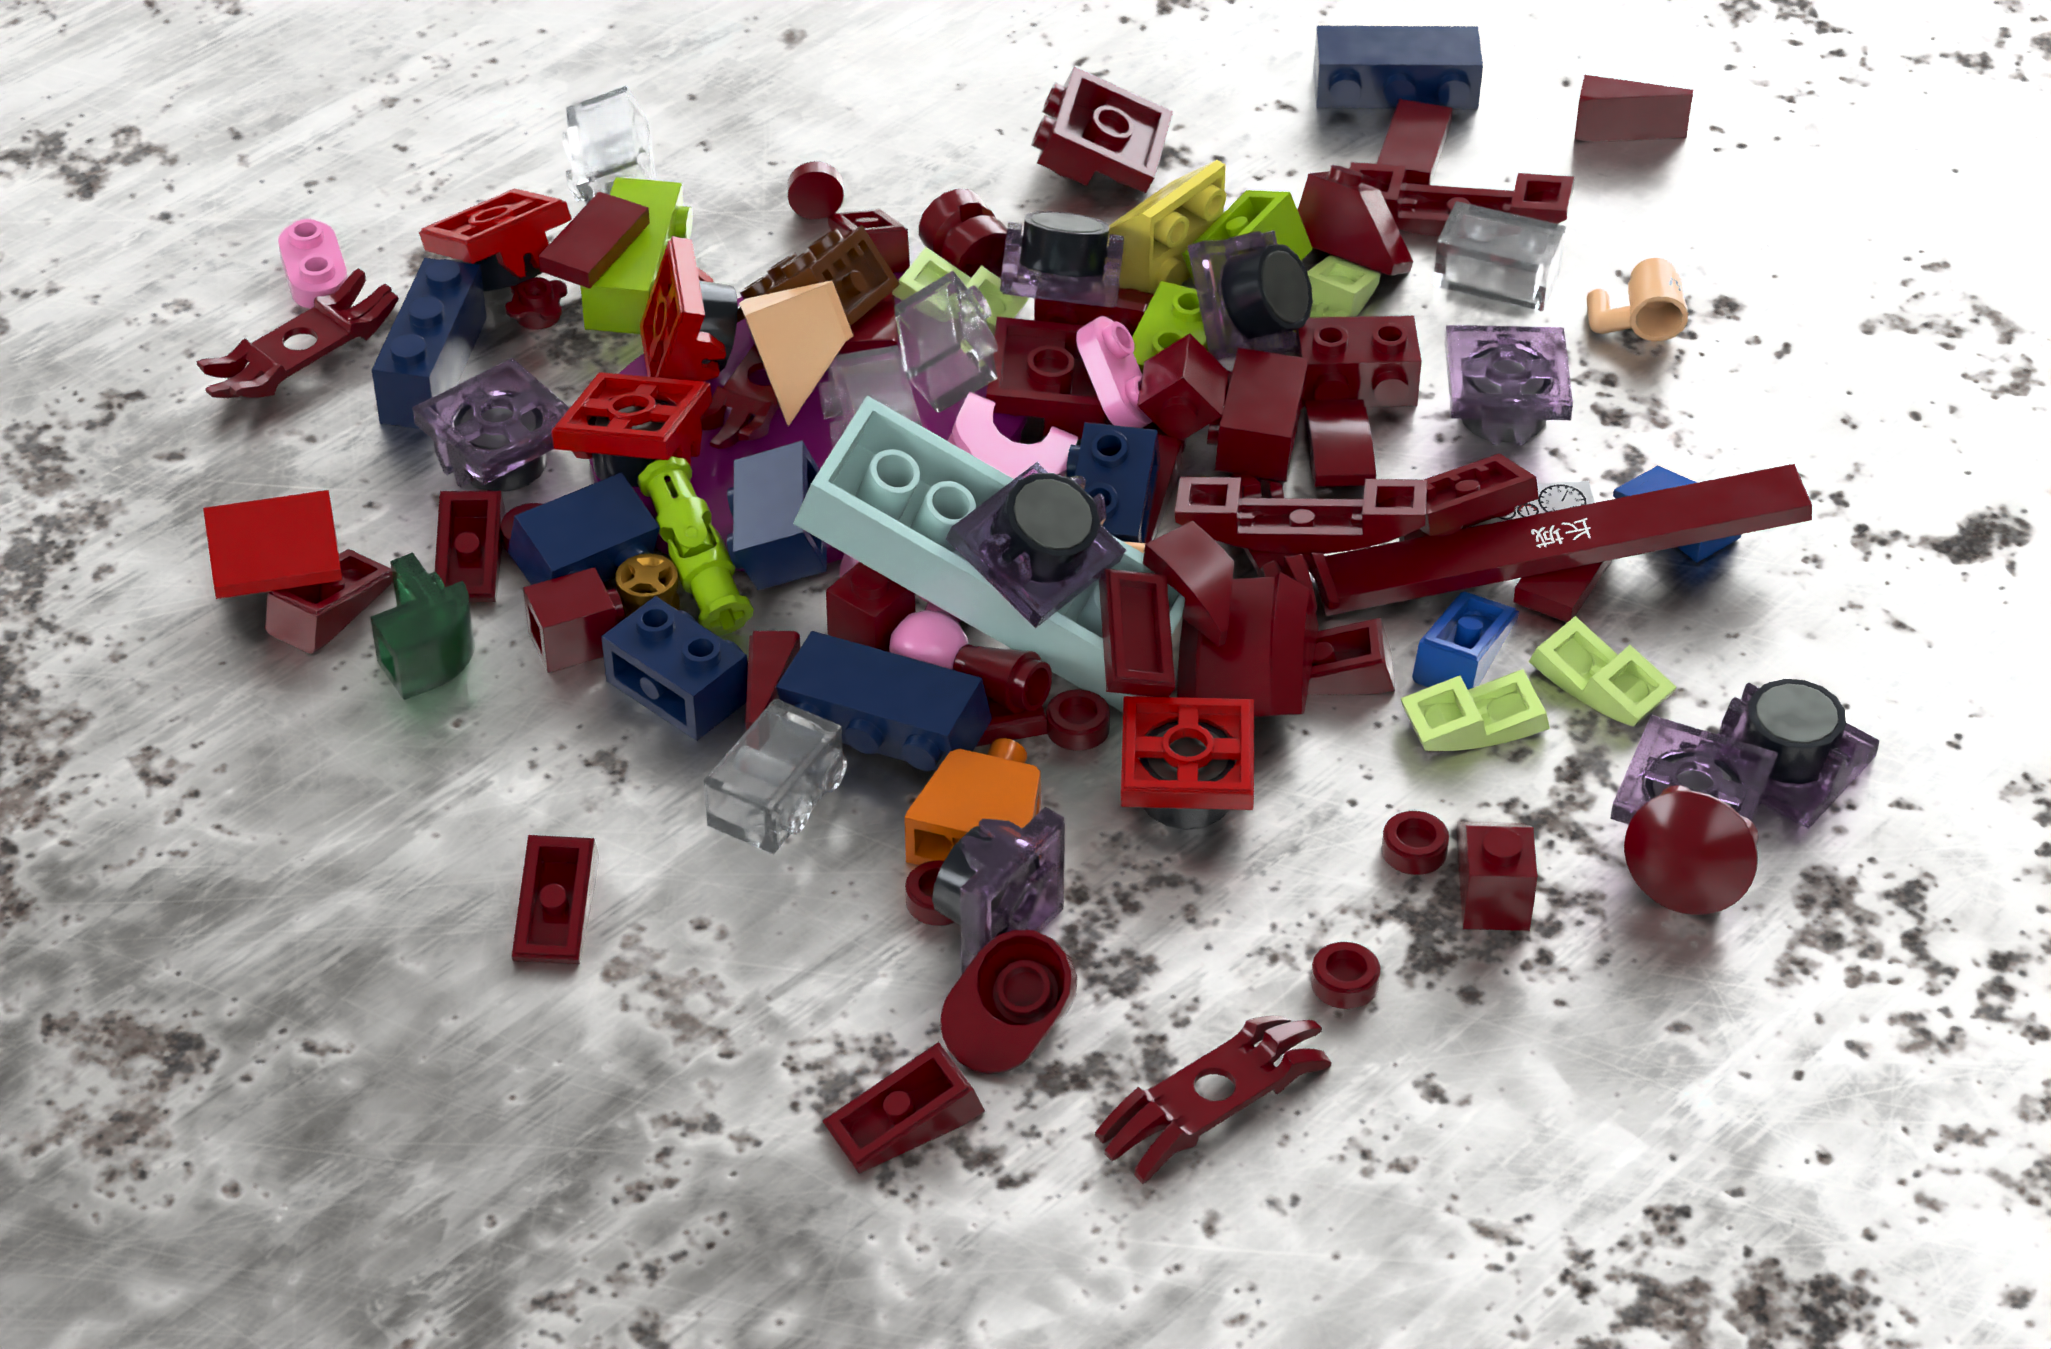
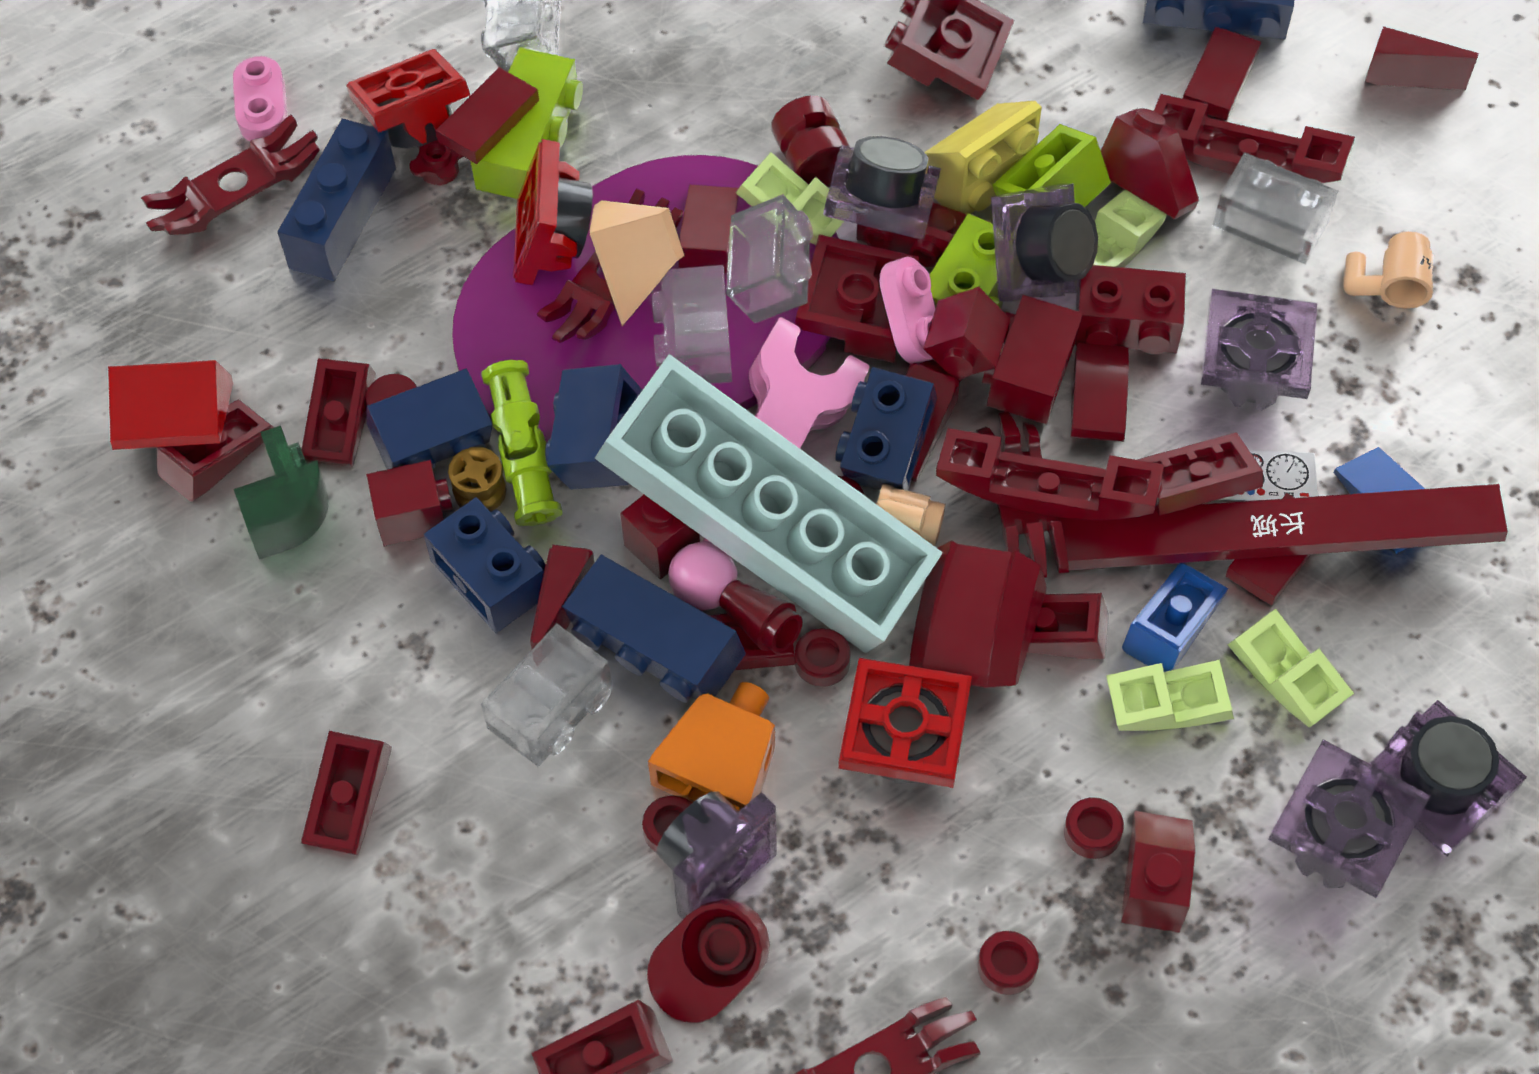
camera: 10 degrees right, 15 degrees up
clear purple piece [413,358,570,491] -> none
red piece [551,372,712,487] -> none
reddish brown bracket [737,225,900,326] -> none
dark red tile [787,161,844,219] -> none
dark red slope [828,209,910,273] -> none
piece [945,462,1127,629] -> none
dark red tile [1099,568,1175,697] -> none
dark red slope [1143,521,1234,647] -> none
dark red dish [1624,785,1759,915] -> none

